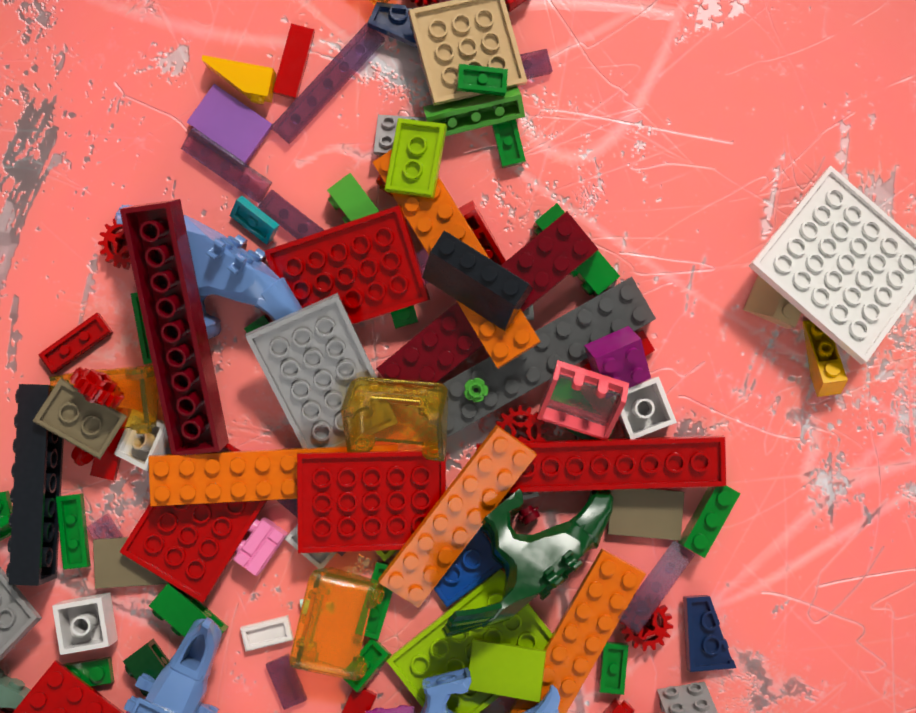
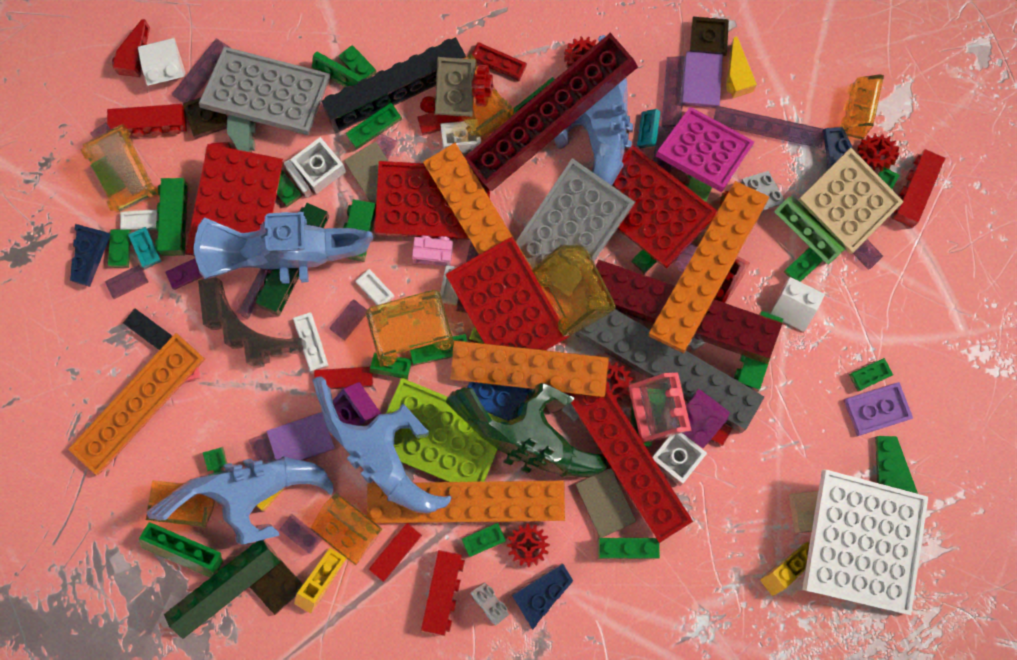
camera: 55 degrees right, 10 degrees down
red tile [273,23,315,100] -> none
lime tile [385,118,447,198] -> none
black slope [422,230,533,331] -> none
green plate [456,64,508,96] -> none
bright green plate [464,378,488,402] -> none
lime tile [468,638,547,703] -> none
dark red plate [518,505,541,526] -> none
tile [618,541,695,634] -> none
none -> white tile [284,159,313,198]
none -> dark pink plate [656,107,755,193]
none -> dark brown plate [690,16,729,56]
none -> white slope [770,277,825,332]
none -> medium lavender tile [844,382,913,436]
none -> green plate [849,358,893,392]
none -> green wing [875,436,918,494]

